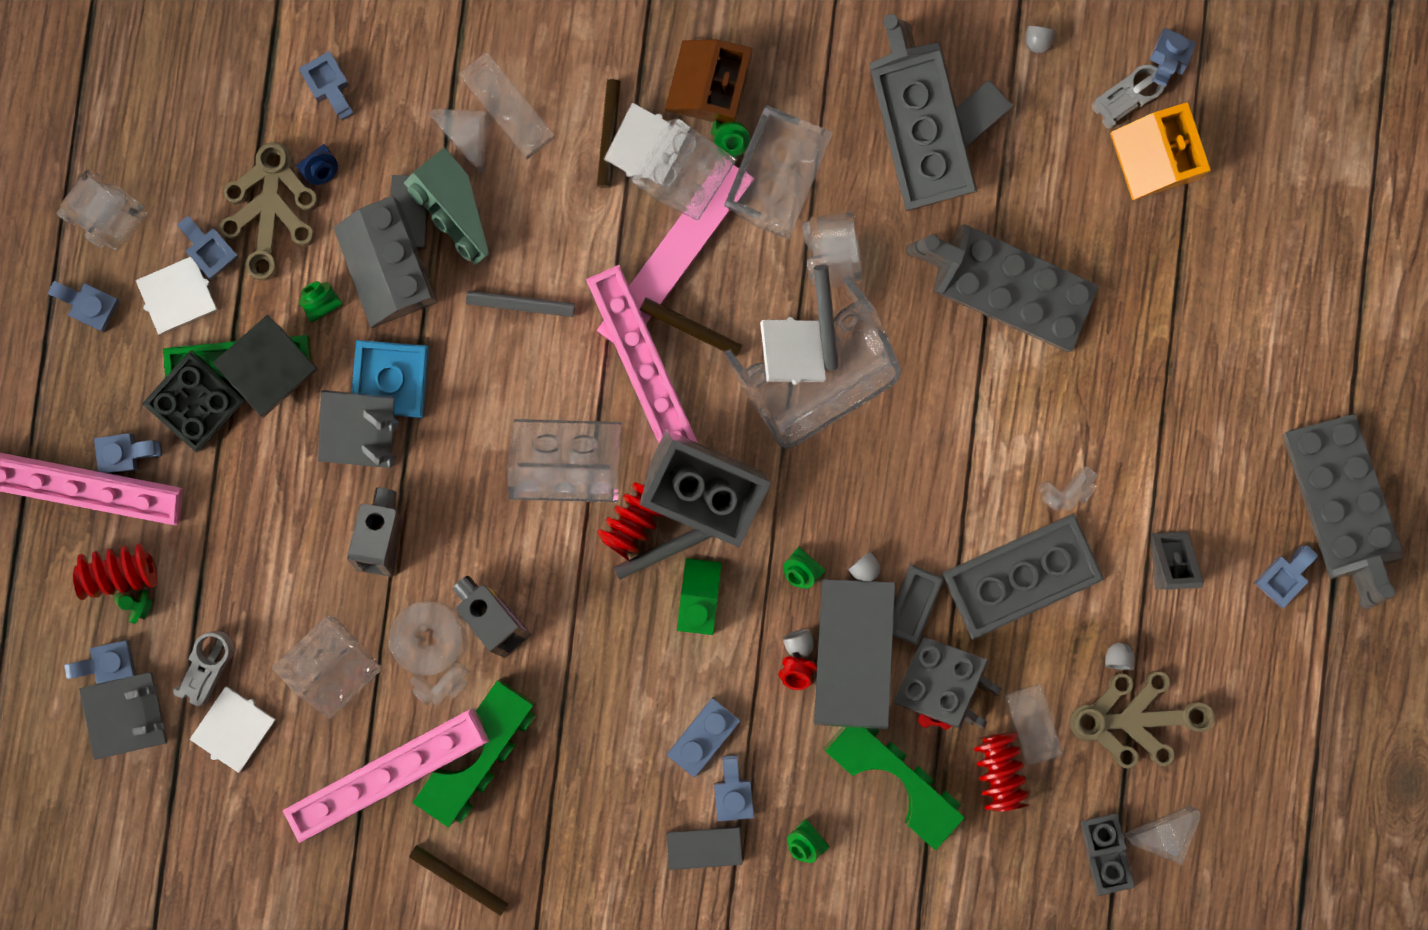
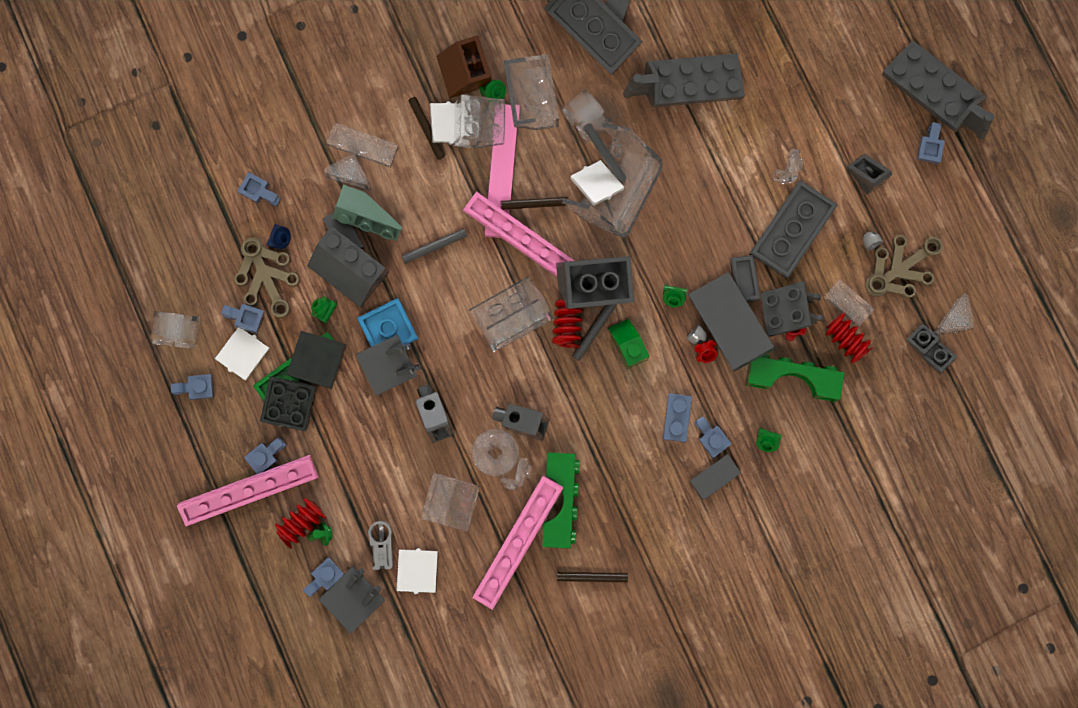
camera: 30 degrees left, 5 degrees down
light grey hinge [848,551,880,581] -> none

